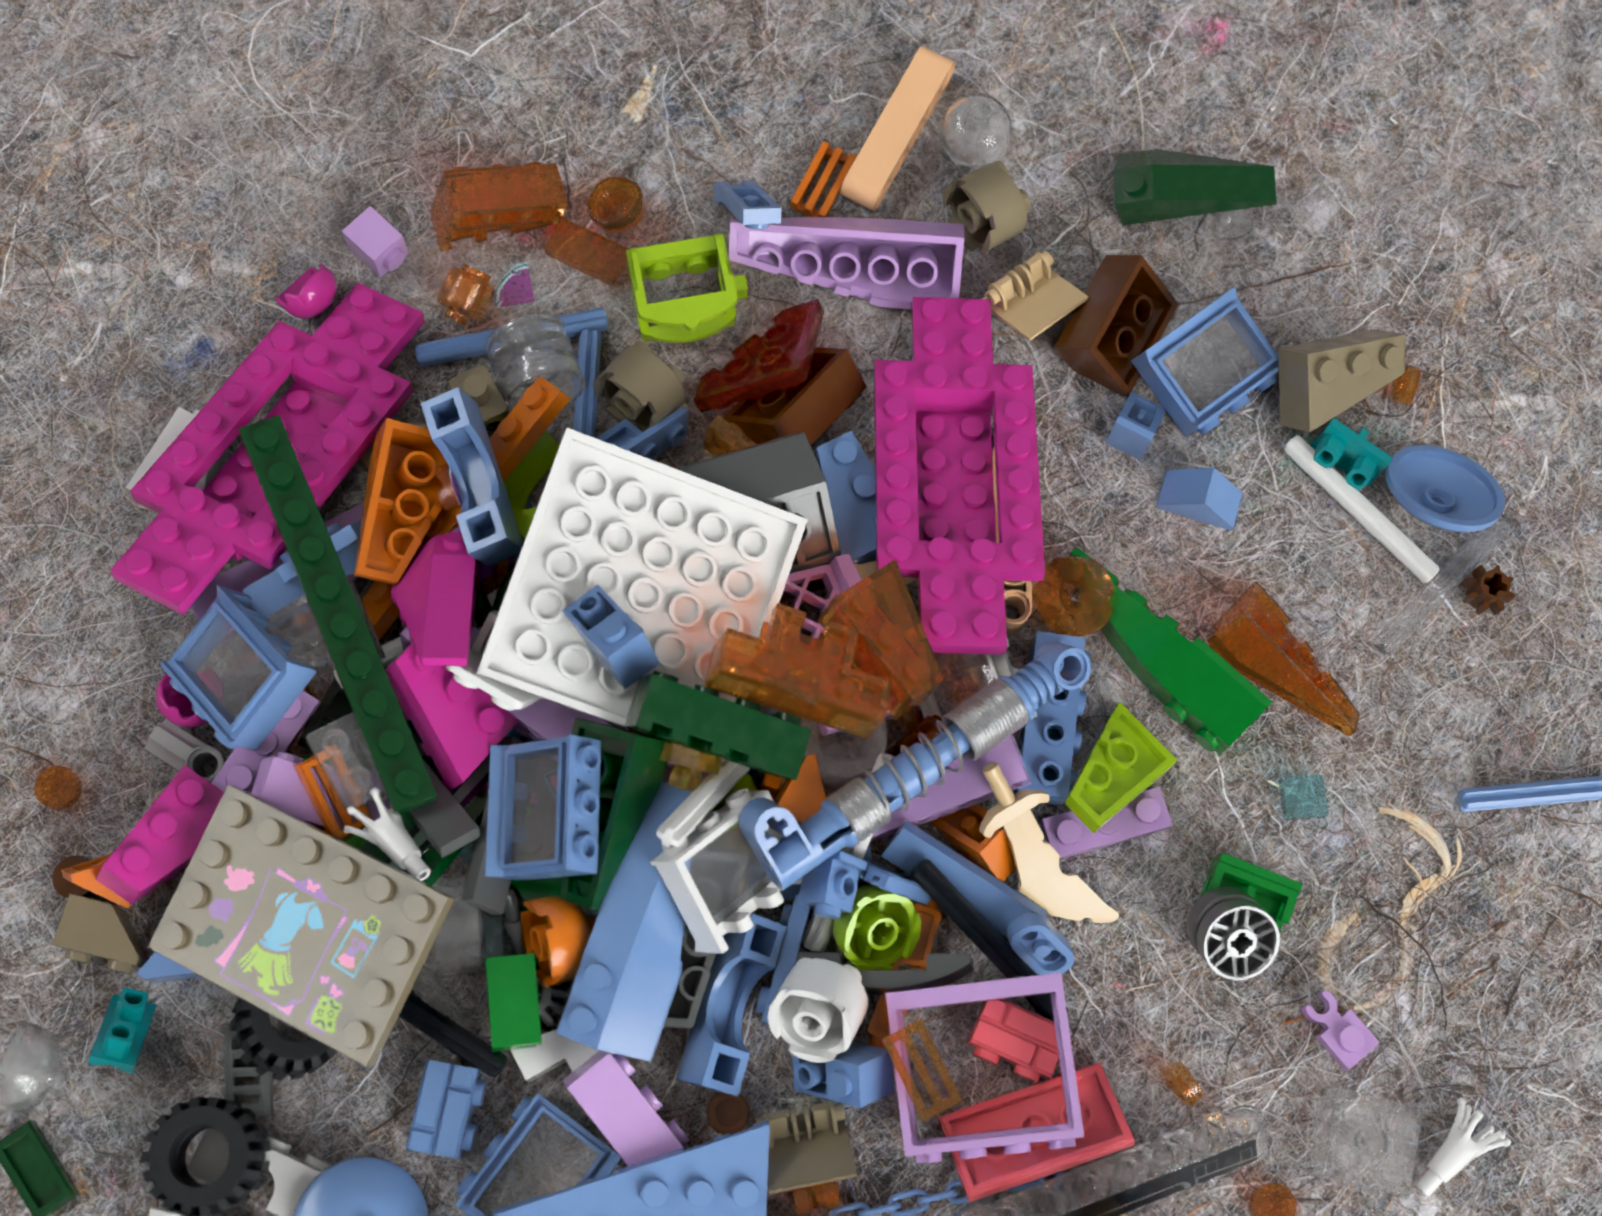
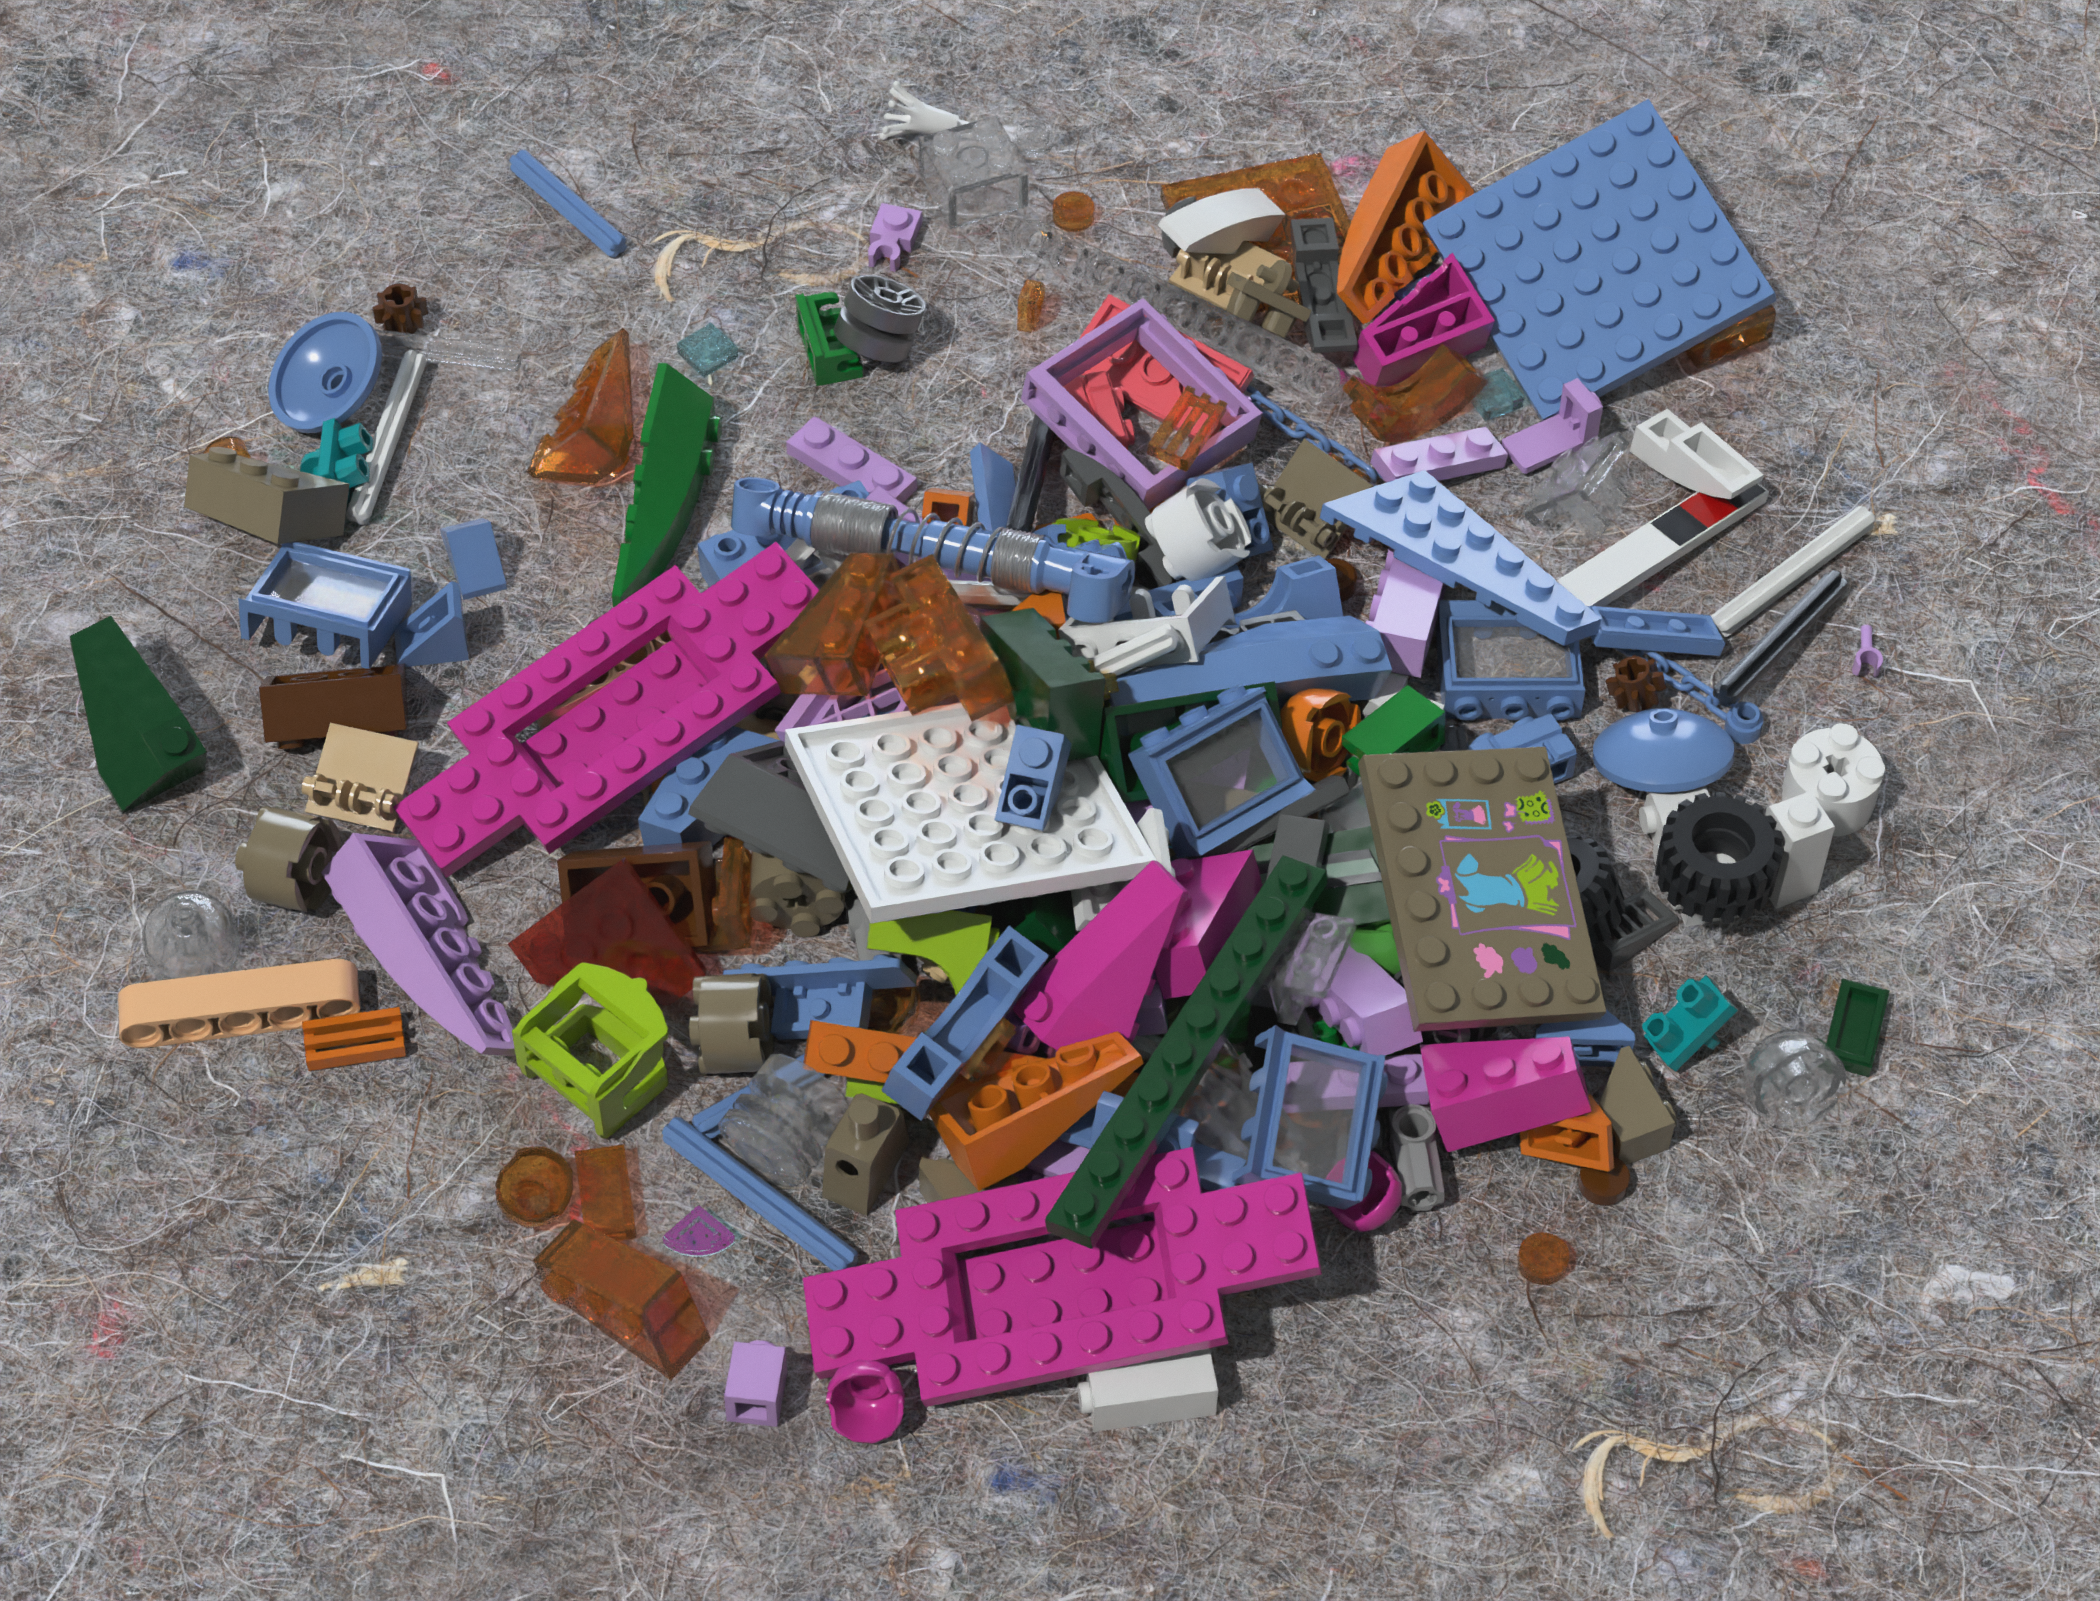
camera: 120 degrees left, 20 degrees down
orange tile [293,745,373,840] -> none
white piece [343,788,431,881] -> none
clear orange head [437,263,495,325] -> none
medium blue plate [714,180,782,230] -> none
sword [979,762,1119,923] -> none
medium blue plate [1007,913,1074,975] -> none
clear orange plate [1032,555,1114,637] -> none
lime wing [1064,701,1177,833] -> none

